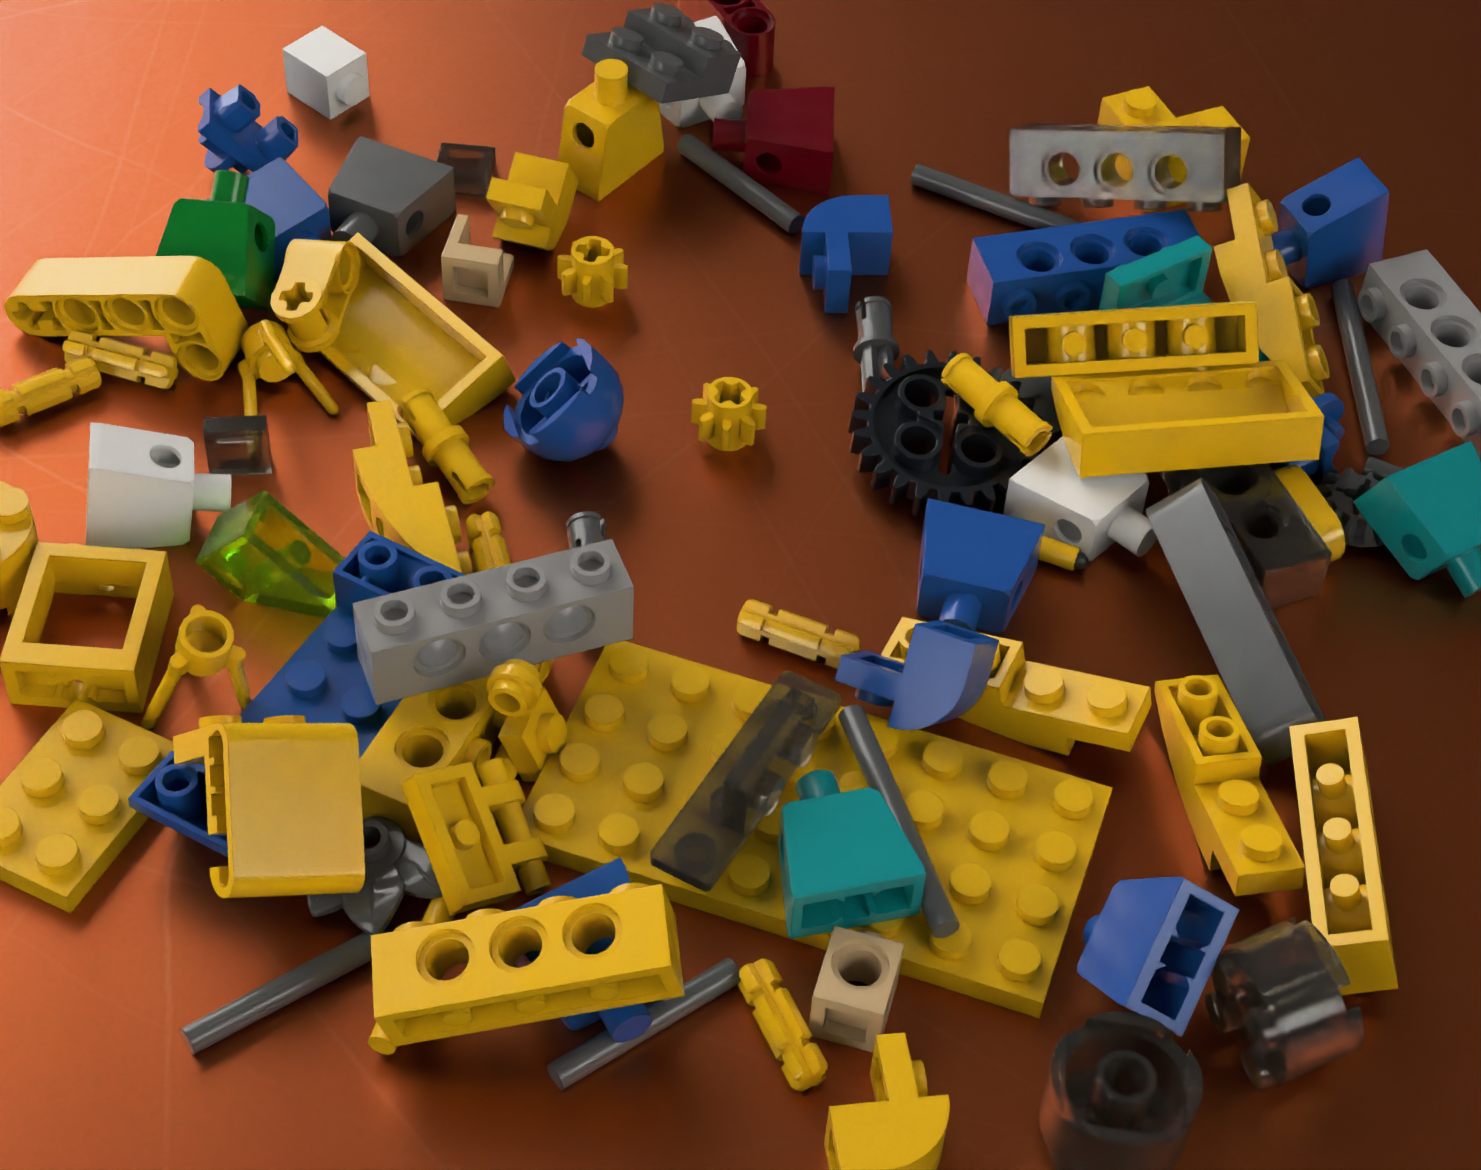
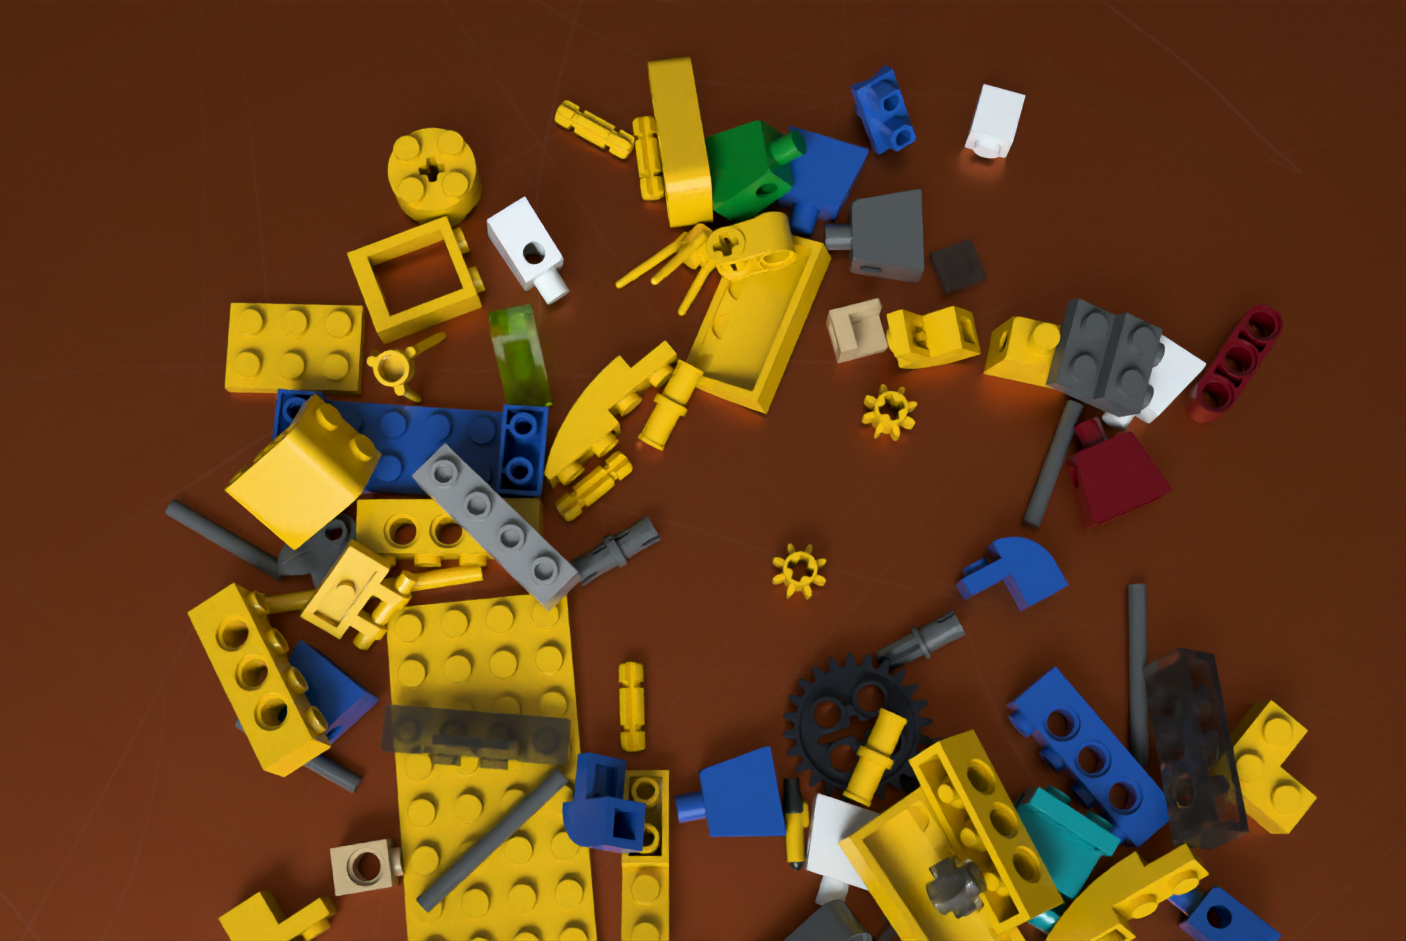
camera: 65 degrees right, 30 degrees up
clear smoke tile [203,415,272,475] -> none
yellow plate [486,659,567,782] -> none
blue cylinder [503,338,624,462] -> none
yellow axle [738,958,828,1091] -> none
teal torso [778,770,926,939] -> none
none -> clear smoke gear [926,855,987,919]

